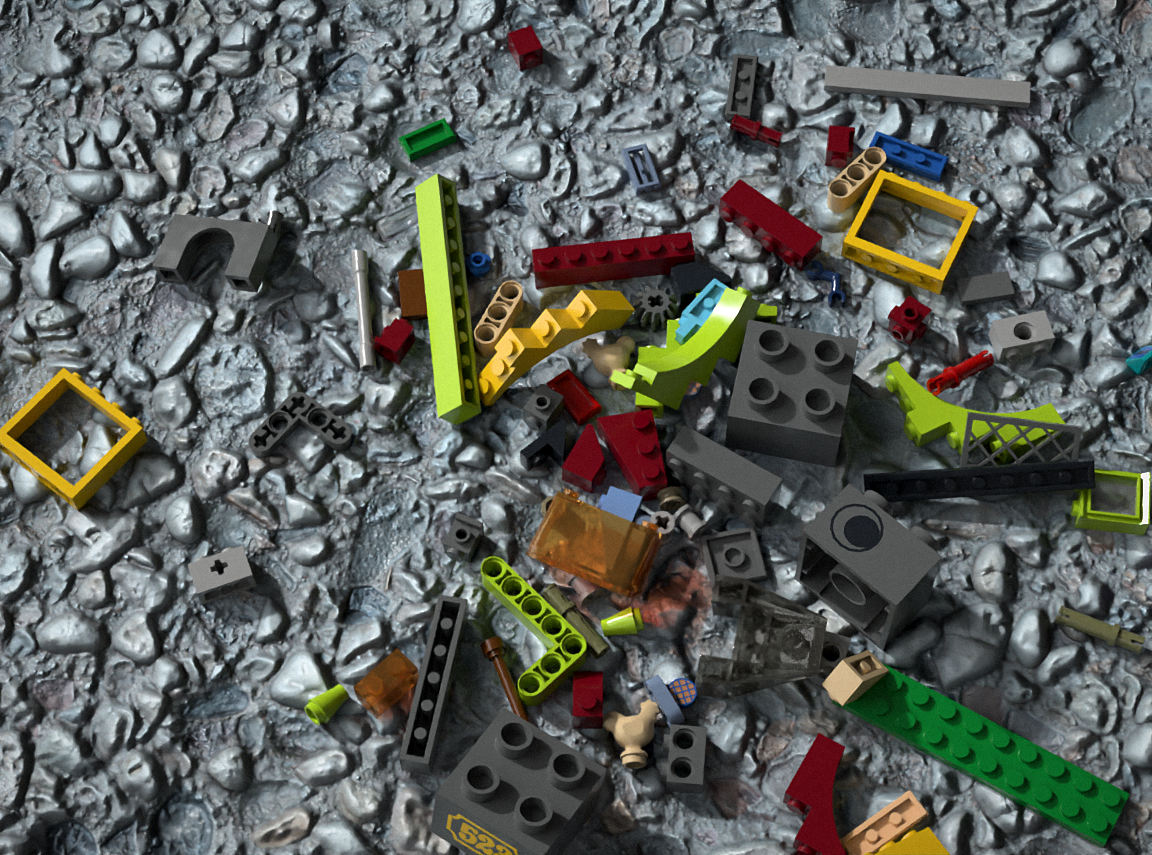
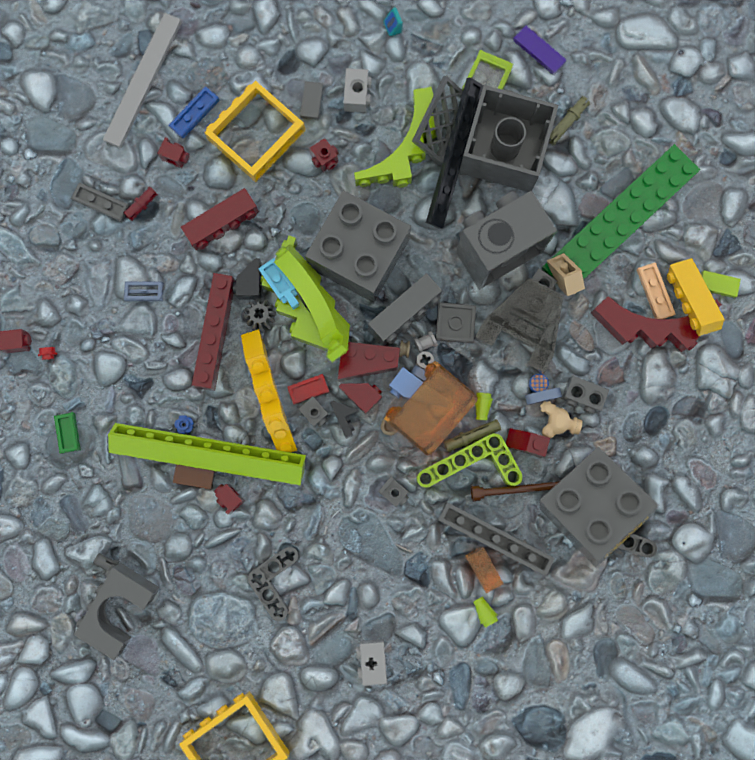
camera: 75 degrees left, 20 degrees up
light grey piece [351,250,377,373] -> none
tan beam [474,280,524,357] -> none
tan animal [582,335,635,391] -> none
dark blue arm [806,260,846,308] -> none
tan beam [826,147,886,213] -> none
red pin [927,350,994,396] -> none
none -> red plate [38,347,58,360]
none -> dark grey brick [459,85,559,192]

